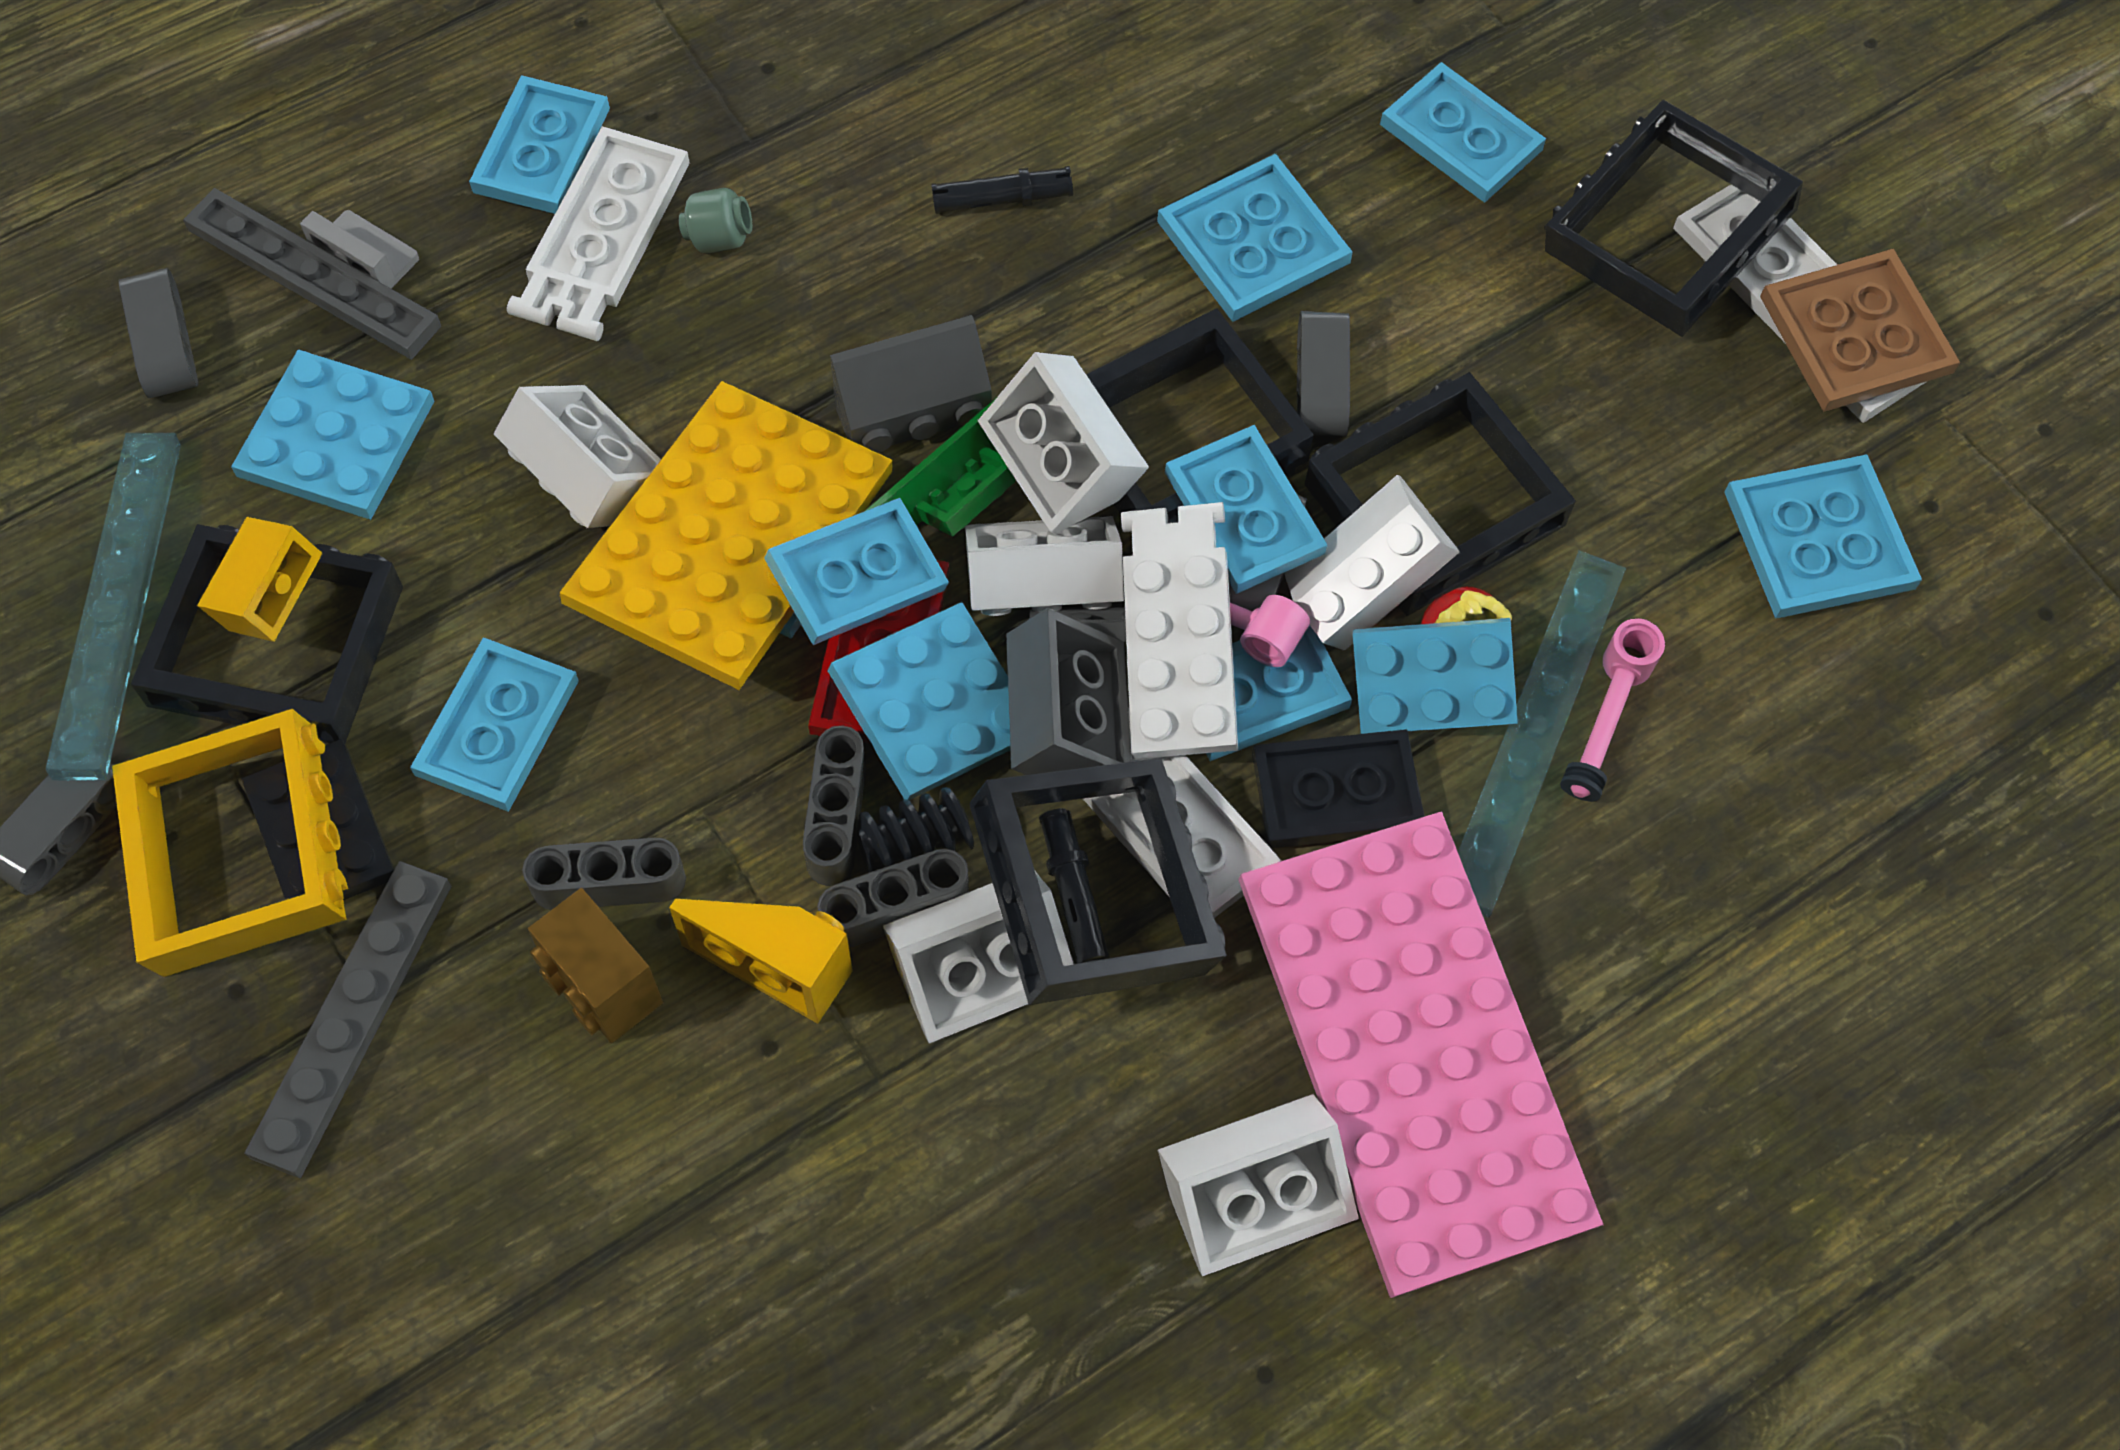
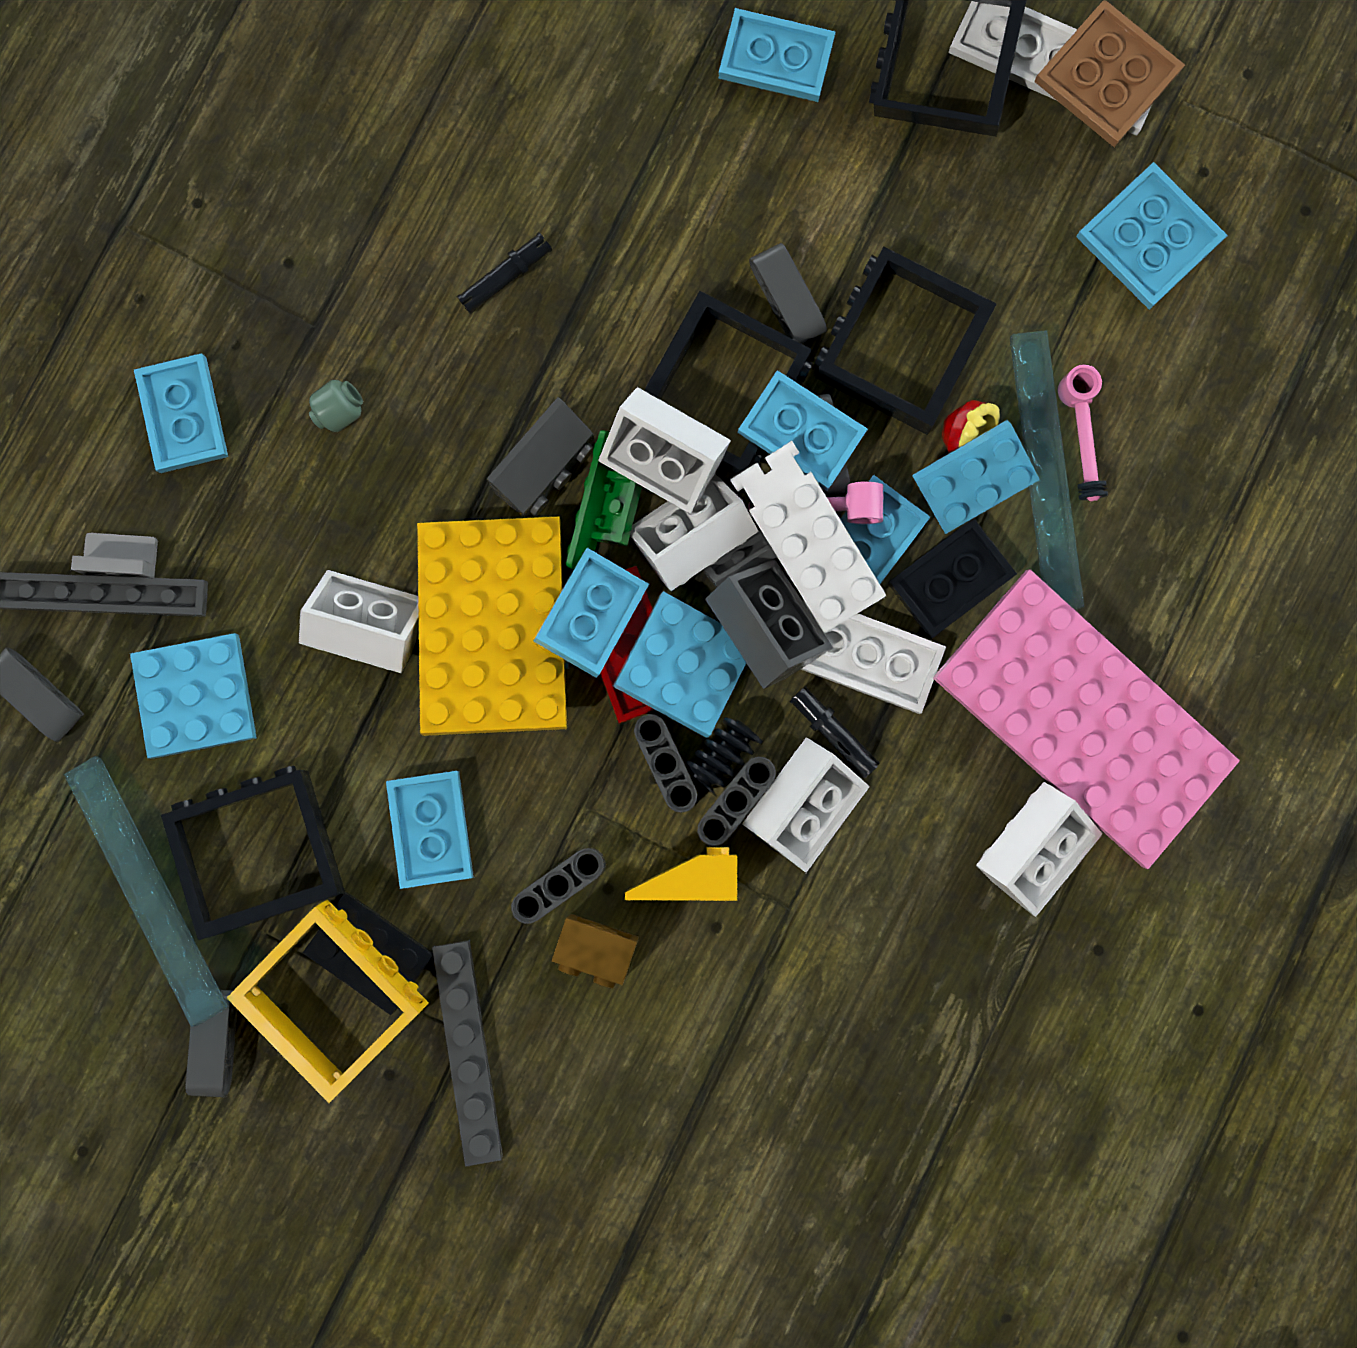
camera: 25 degrees left, 20 degrees up
yellow brick [197,517,322,642] -> none
white hinge [507,126,690,341] -> none
black window [969,758,1227,1005] -> none
medium azure plate [1157,154,1353,322] -> none
white slope [1284,475,1460,650] -> none

